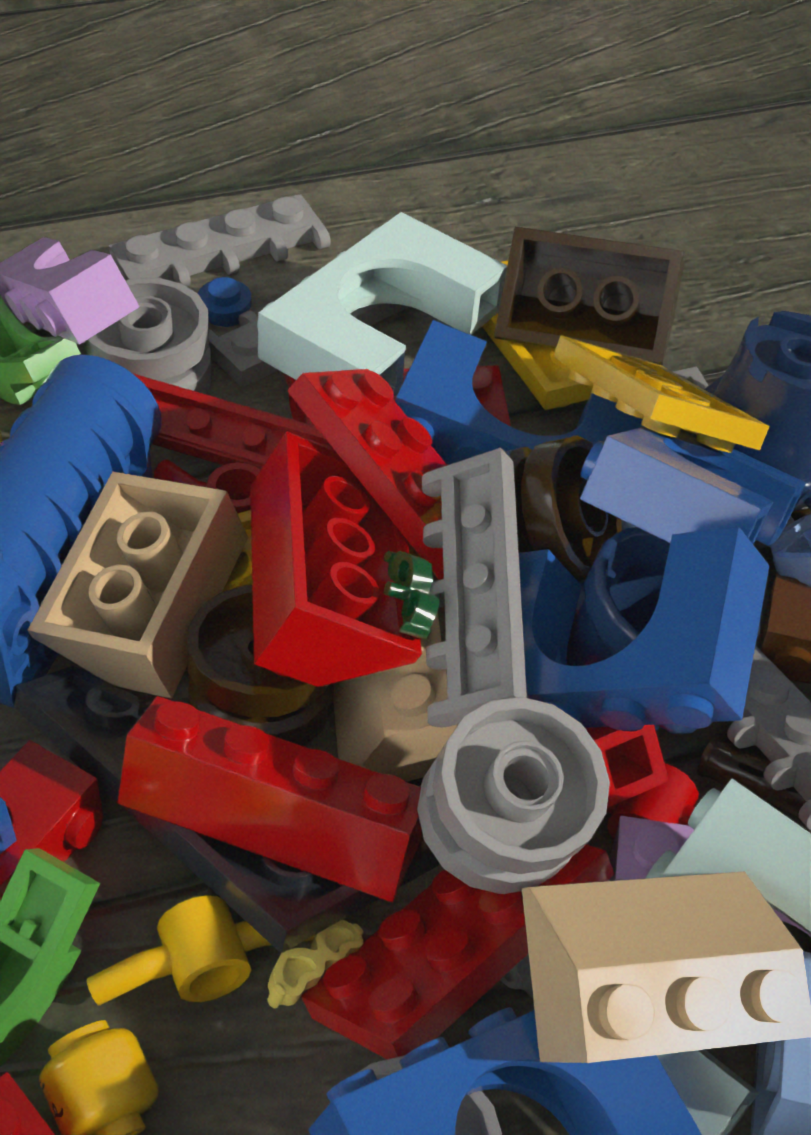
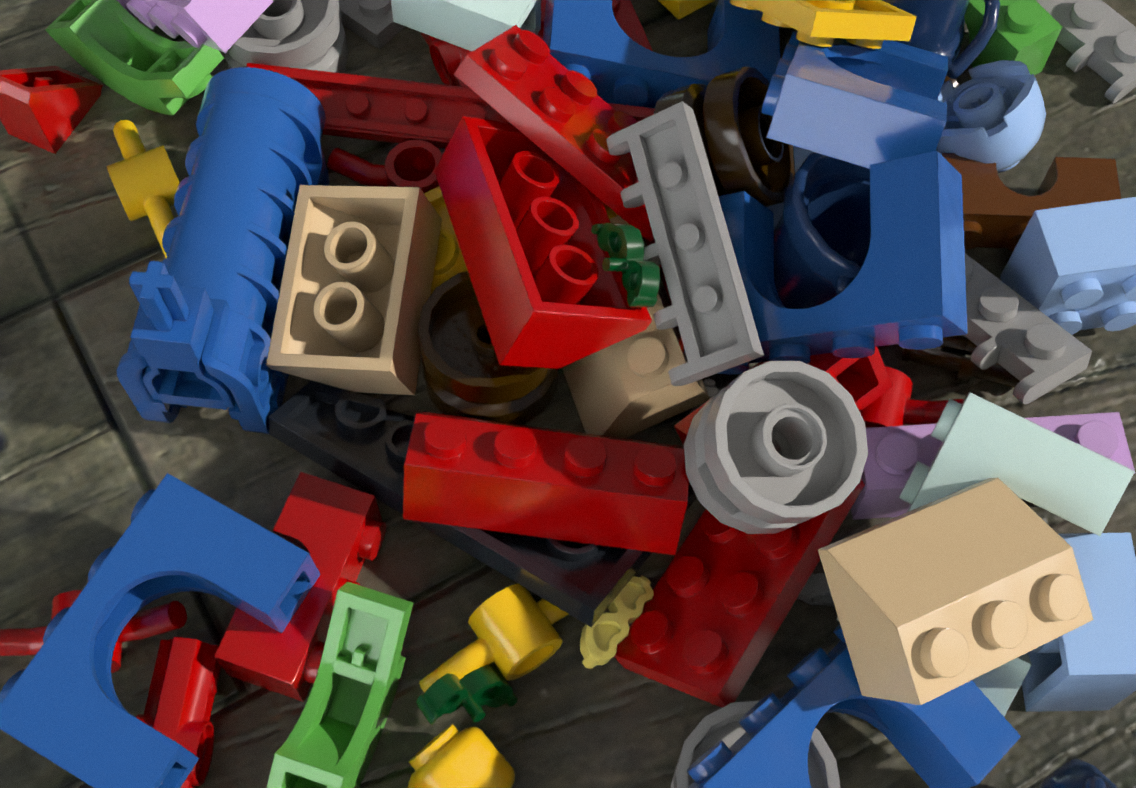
camera: 10 degrees left, 15 degrees up
none -> dark green piece [416,665,518,725]

